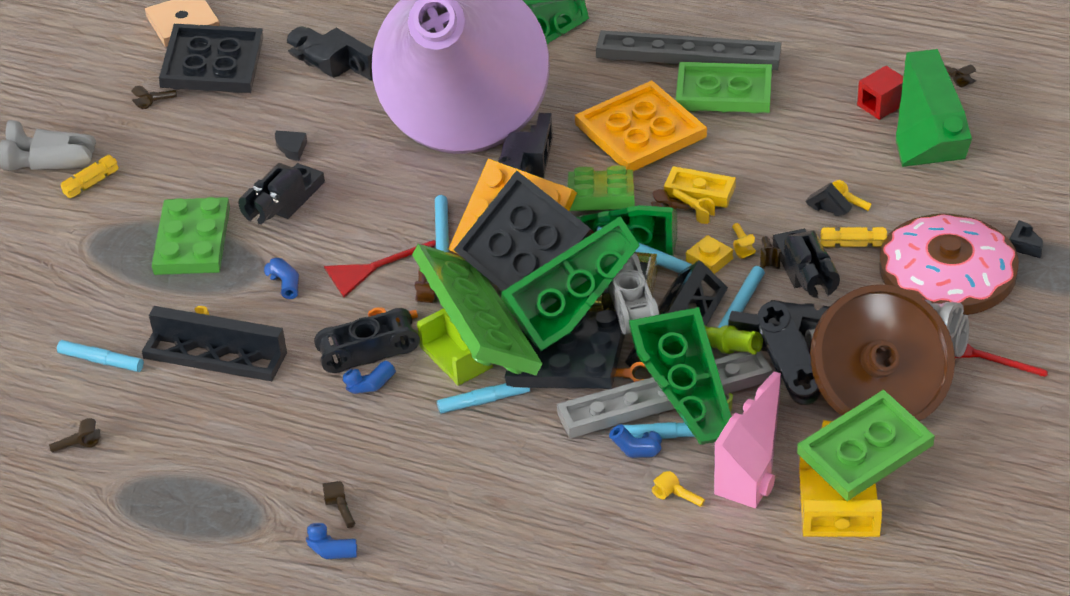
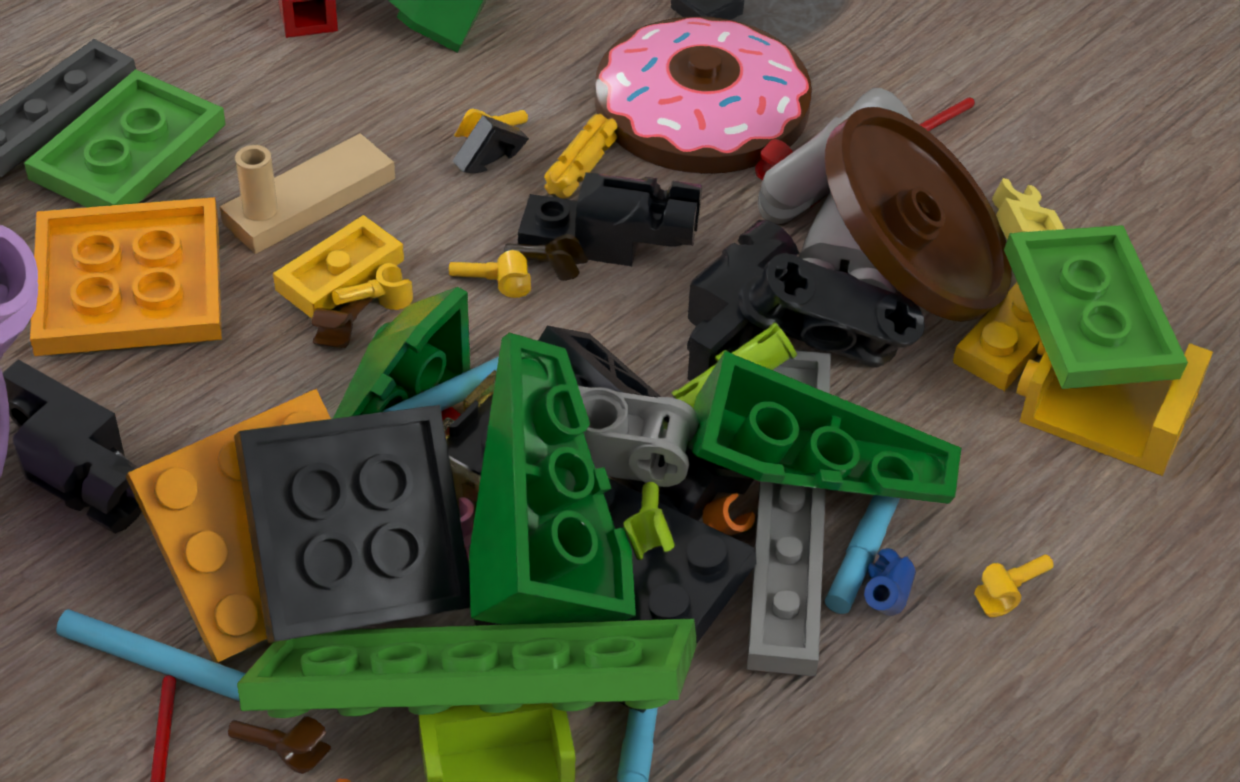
camera: 70 degrees left, 5 degrees up
bright green plate [568,165,635,211] -> none
yellow plate [686,235,733,274] -> none
bright pink wedge [714,371,781,509] -> none
medium azure bar [717,266,765,328] -> none
none -> tan piece [220,133,395,254]
none -> lime hand [623,482,675,560]
none -> light yellow plate [992,178,1065,239]

